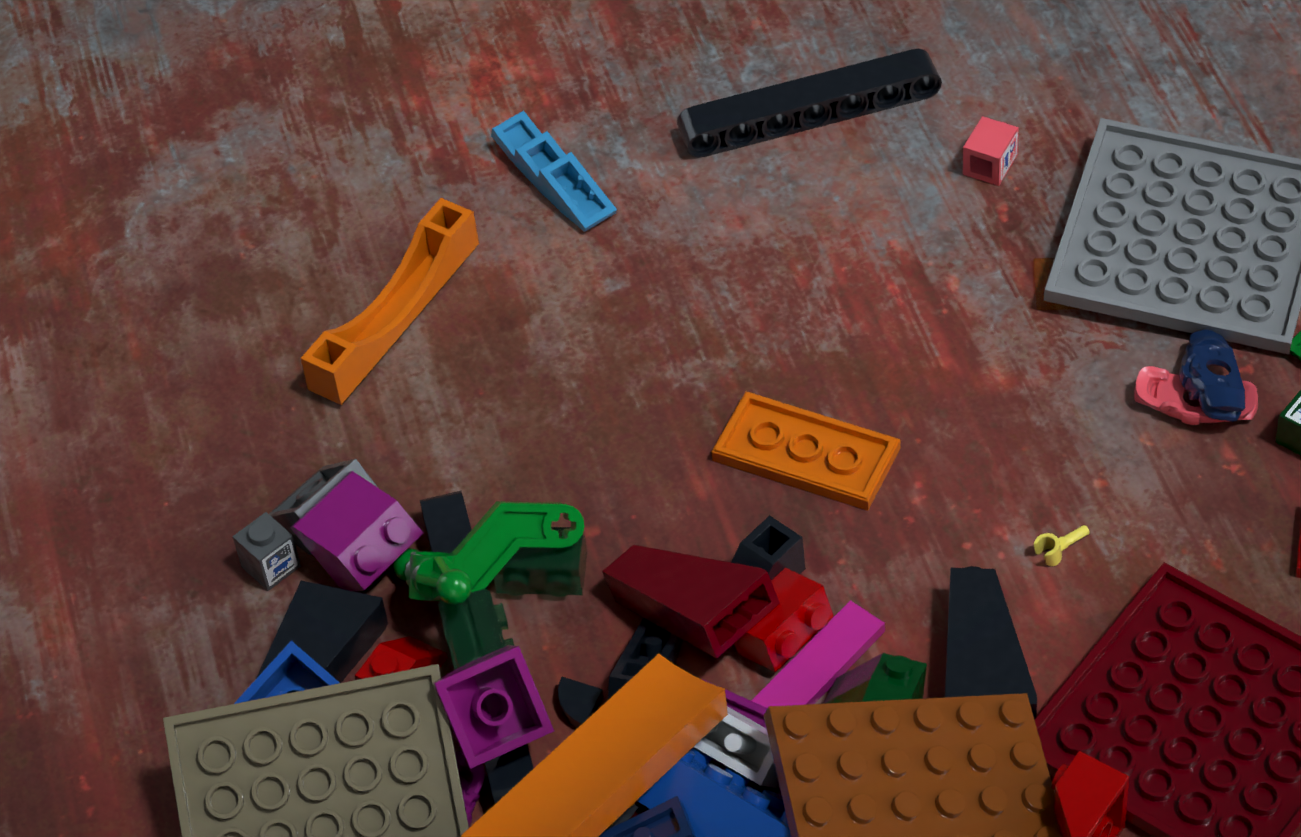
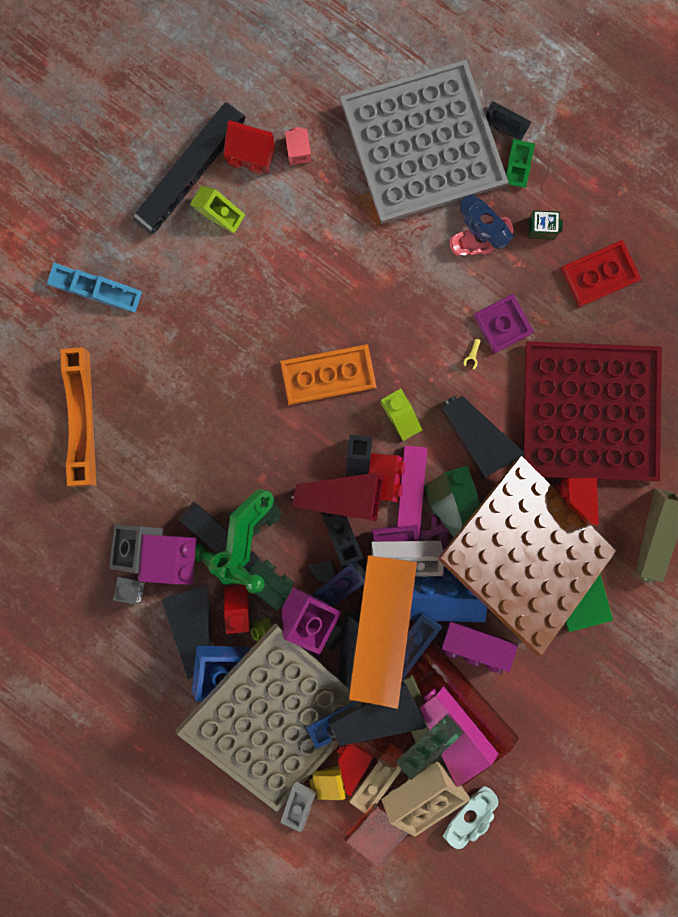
camera: 40 degrees left, 35 degrees up
none -> lime slope [190,186,245,233]
none -> red slope [224,120,276,174]
none -> dark blue plate [311,560,366,607]
none -> lime slope [380,389,422,441]
none -> magenta tile [473,294,535,354]

